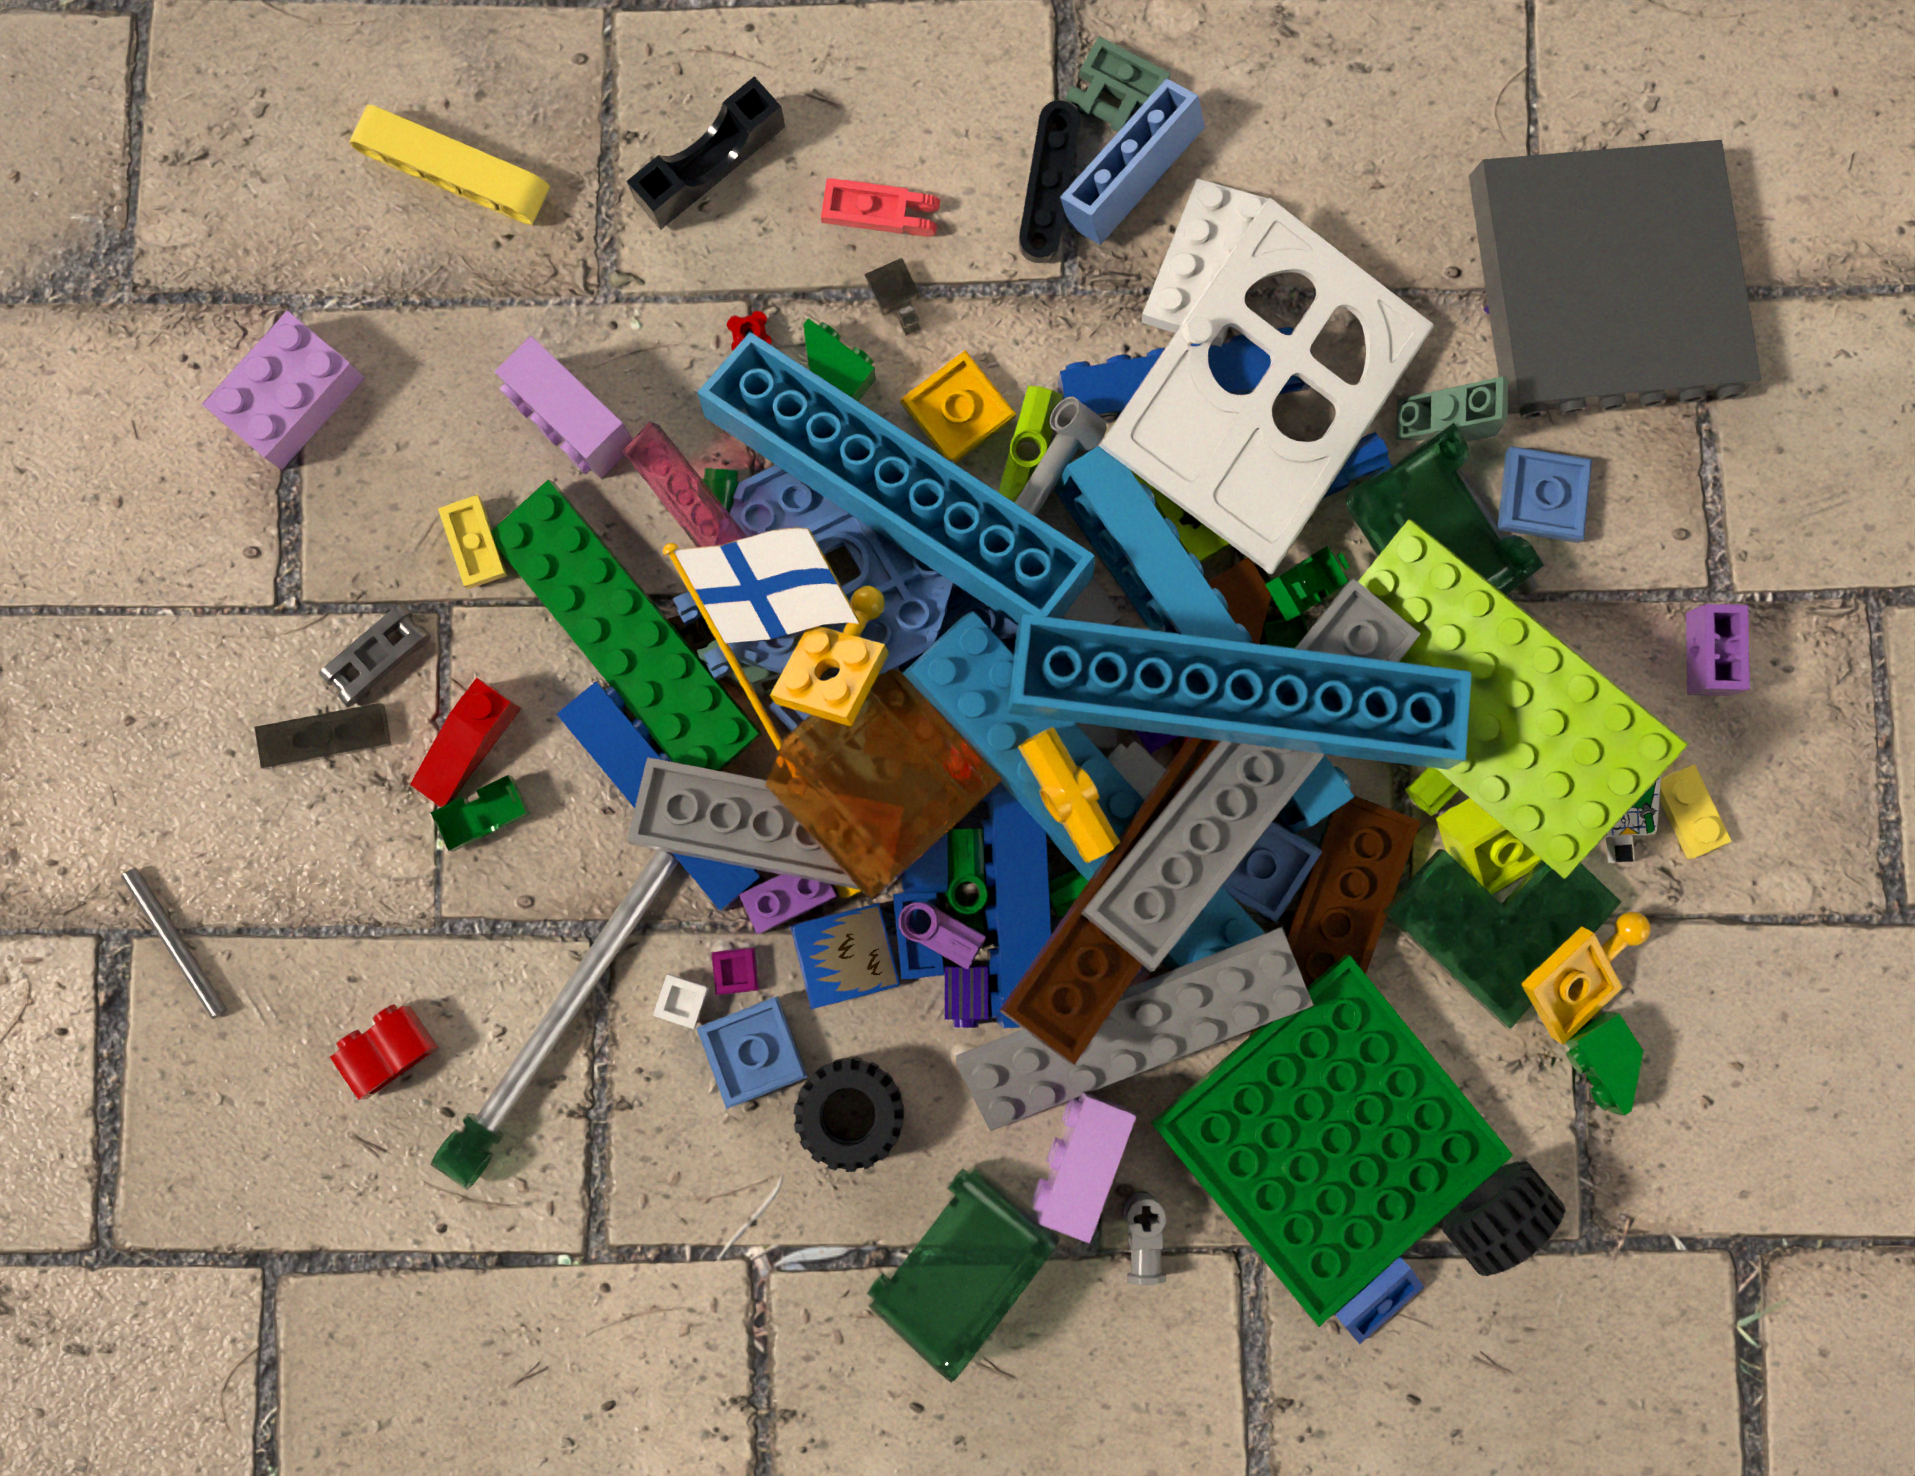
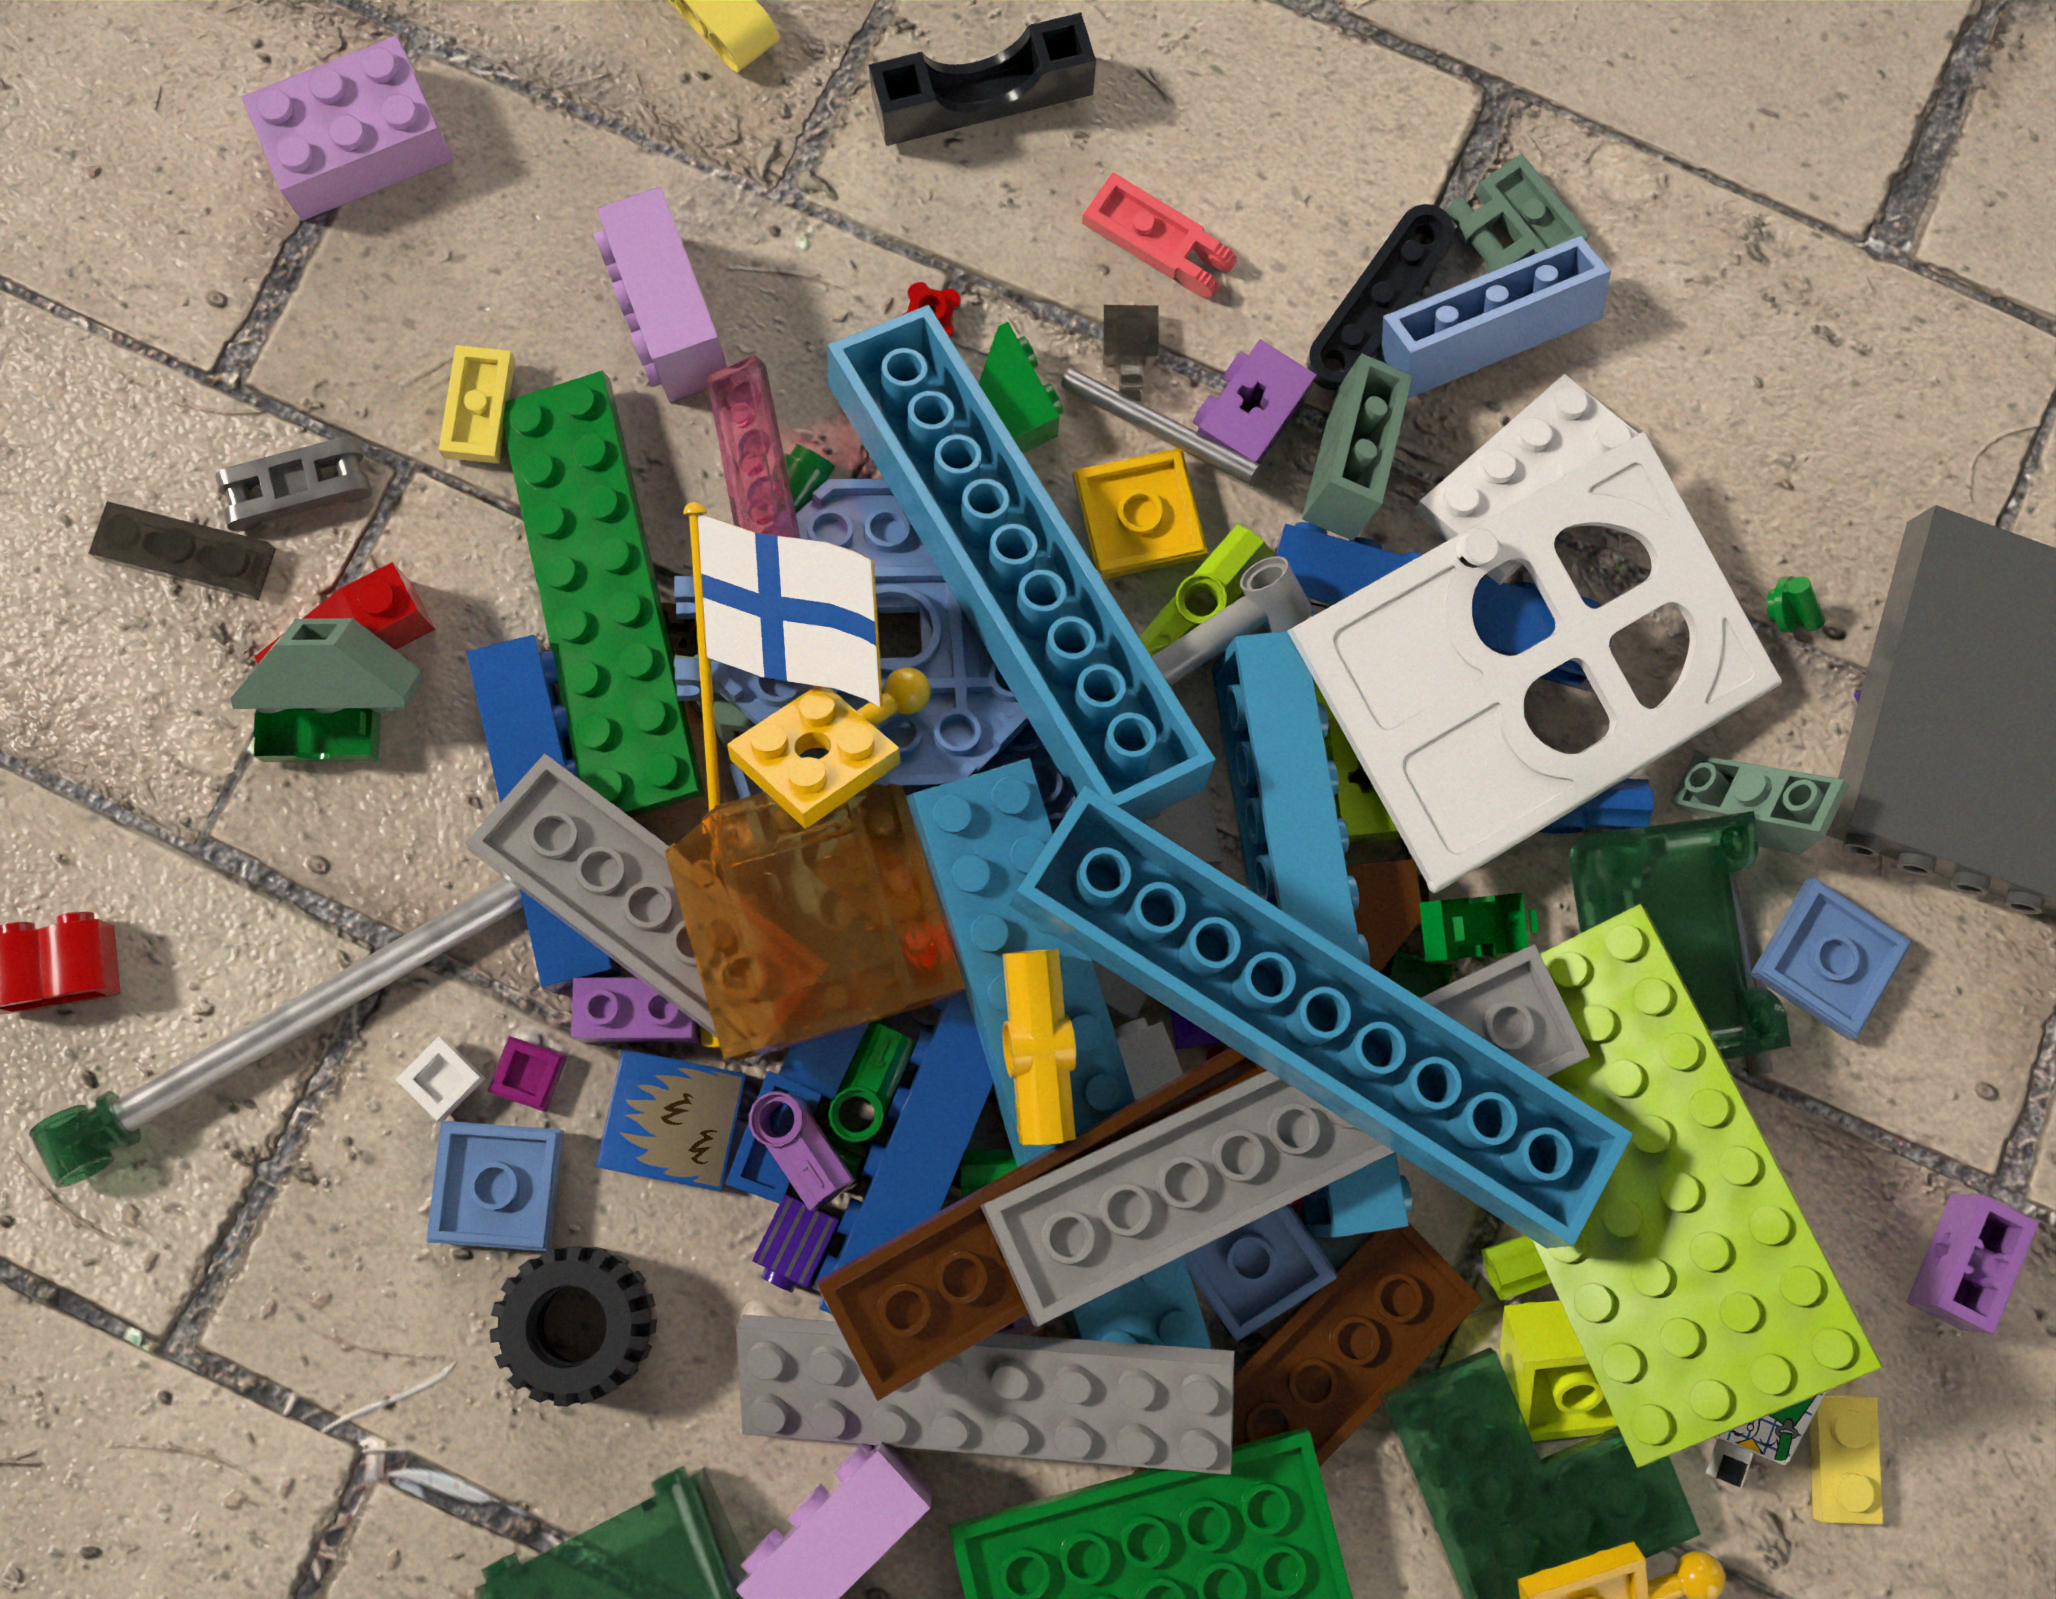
camera: 25 degrees right, 5 degrees down
none -> sand green slope [230,618,423,713]
none -> flat silver bar [1061,368,1262,486]
none -> medium lavender brick [1193,339,1316,465]
none -> sand green brick [1302,353,1413,541]
none -> green plate [1766,576,1826,633]

